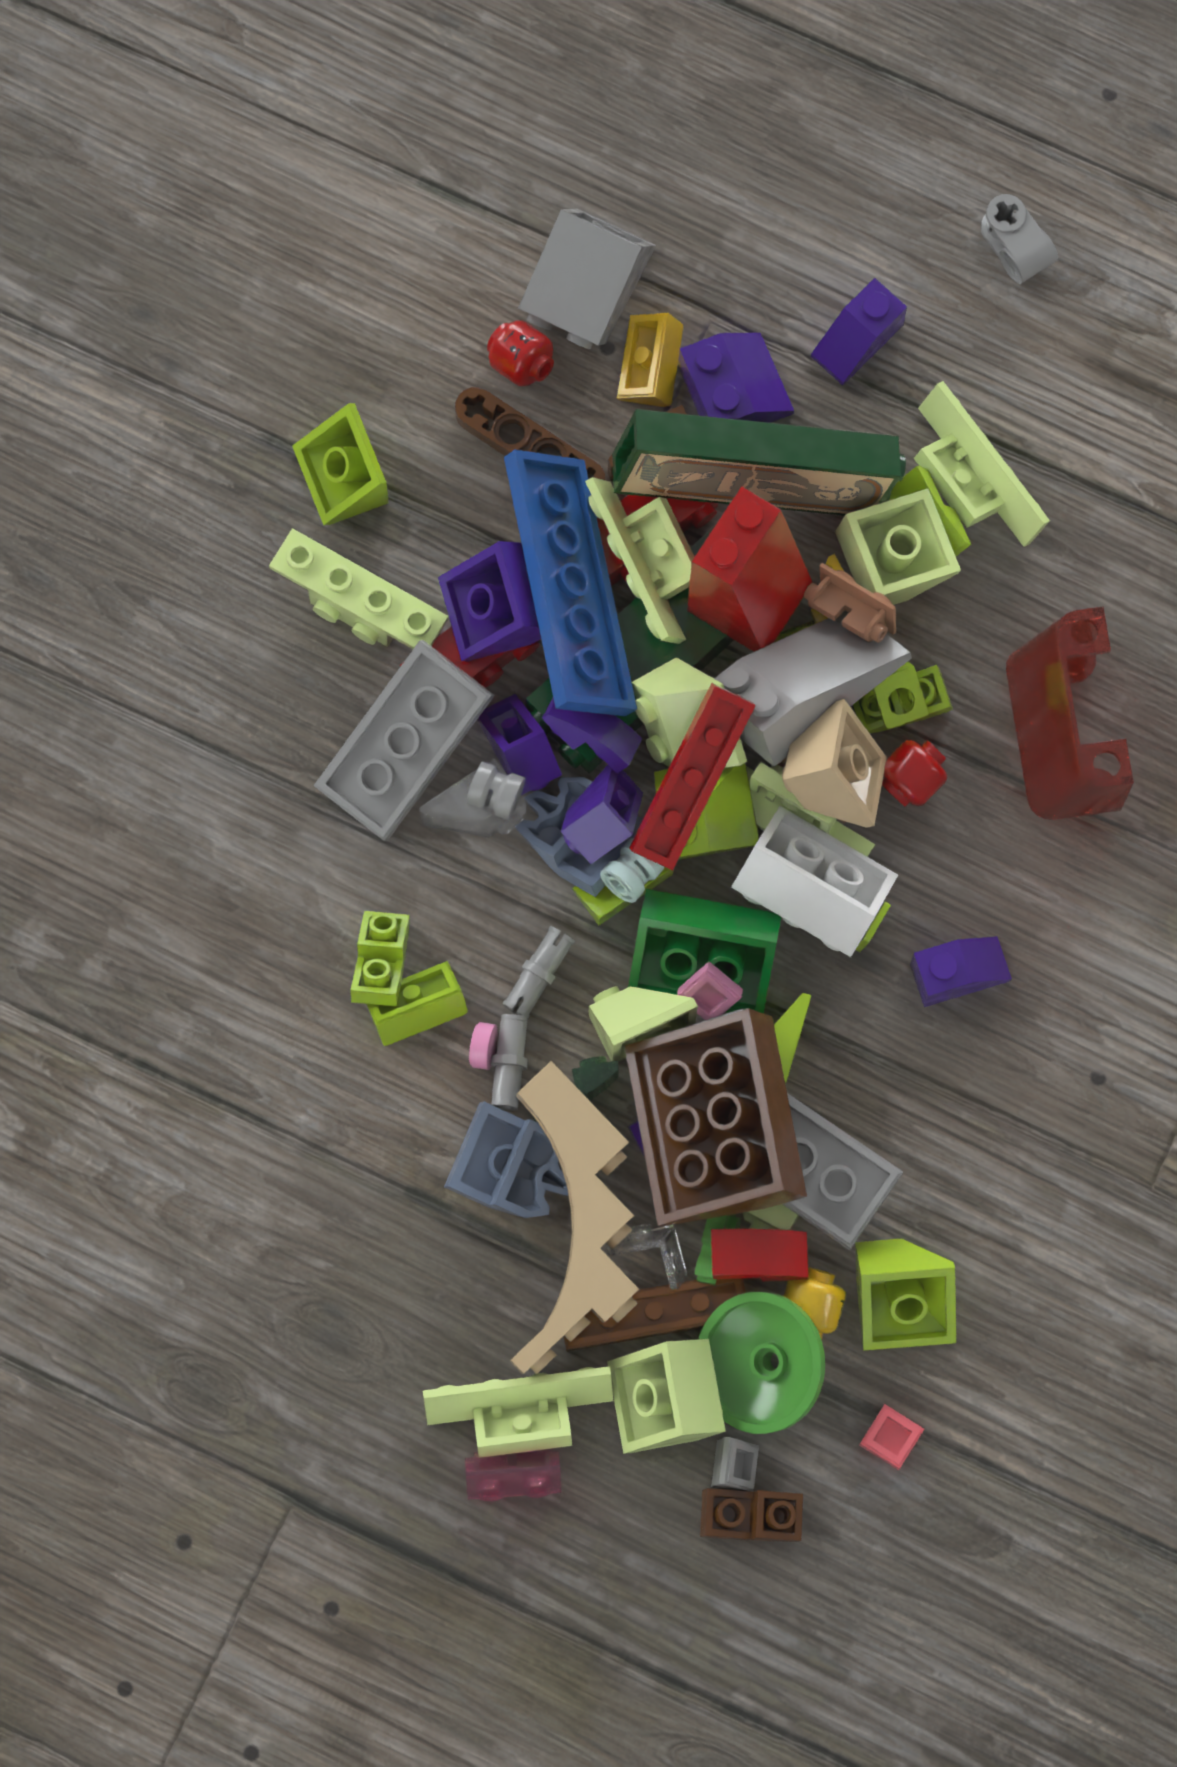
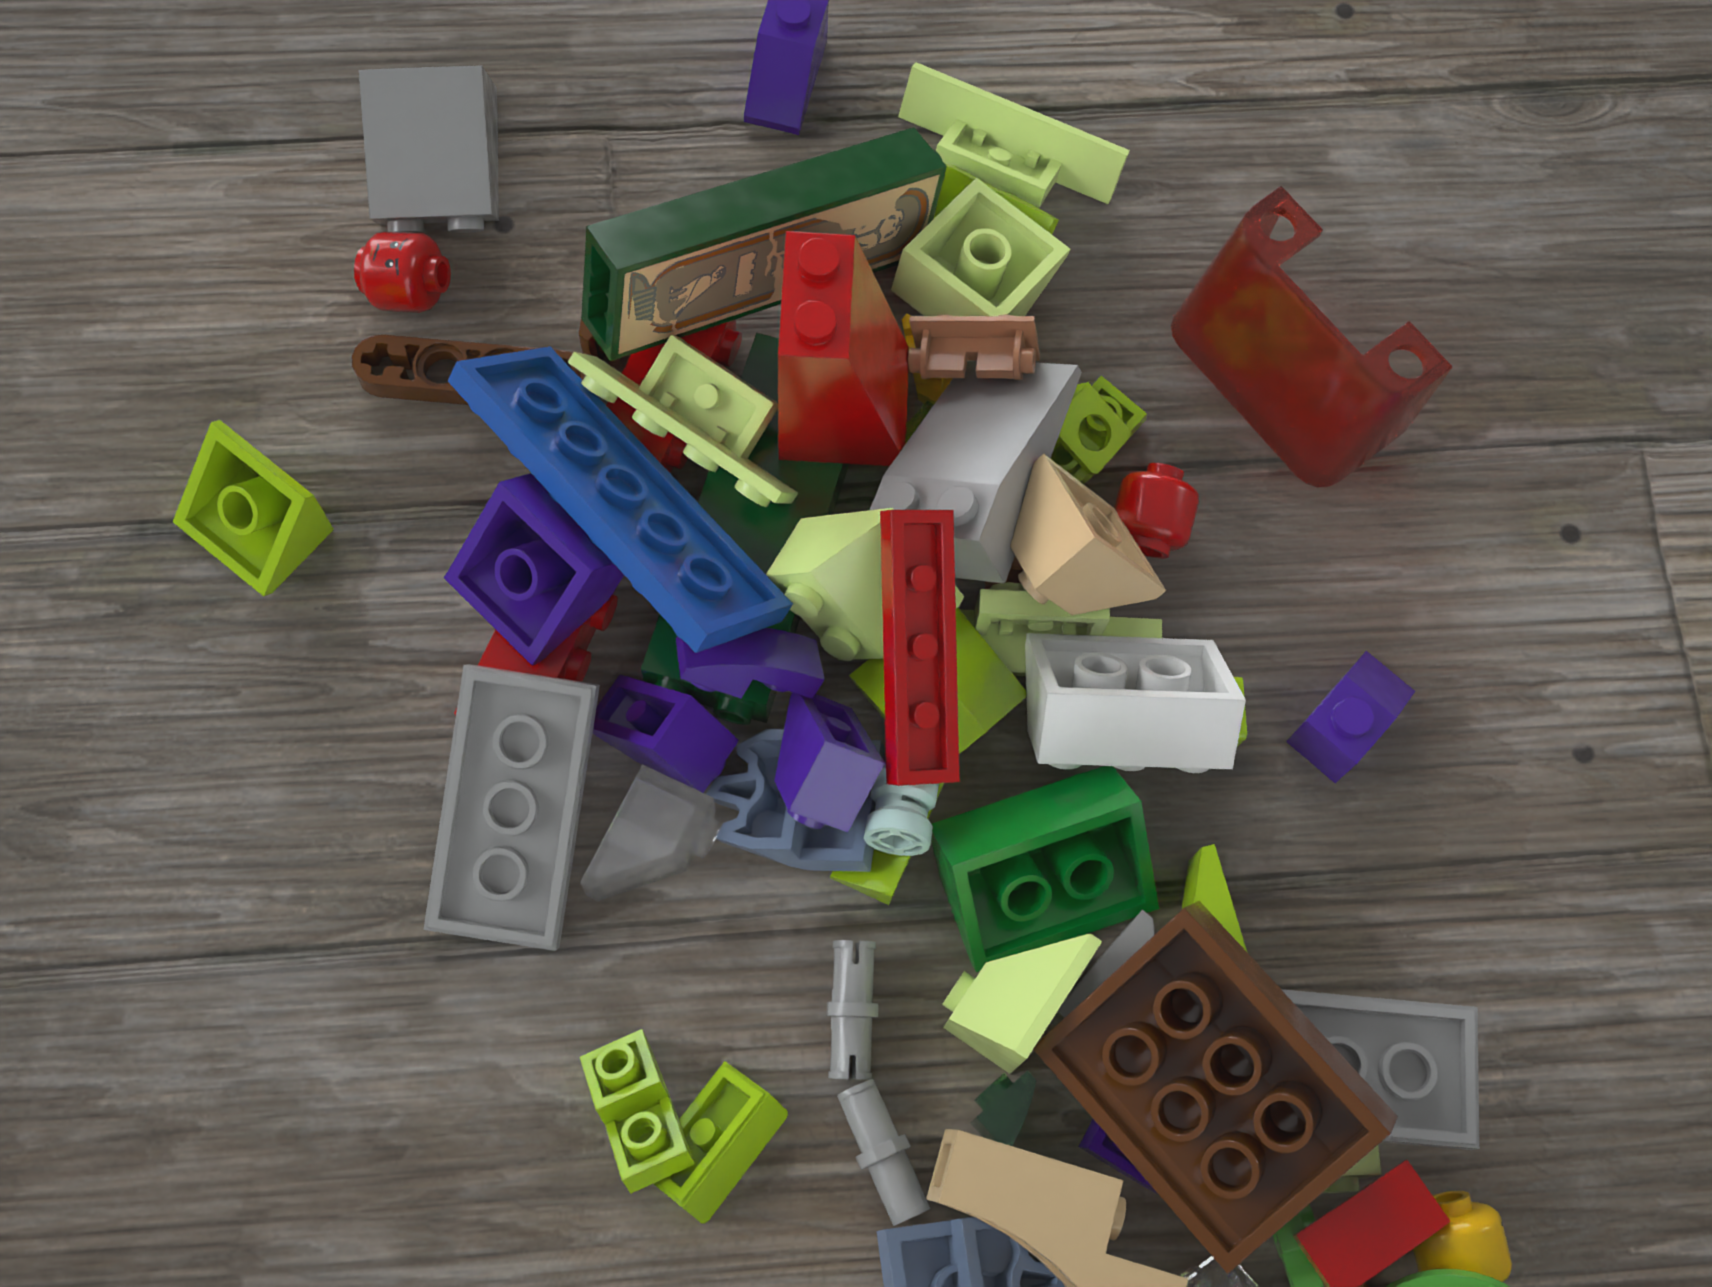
camera: 35 degrees left, 5 degrees down
yellowish green bracket [269,528,449,649] -> none
light grey wheel [466,761,526,821] -> none
bright pink tile [469,1022,498,1070] -> none
yellow slope [617,313,683,407] -> none
bright pink tile [677,962,743,1020] -> none
dark purple slope [678,333,794,423] -> none
lime slope [855,1238,956,1351] -> none

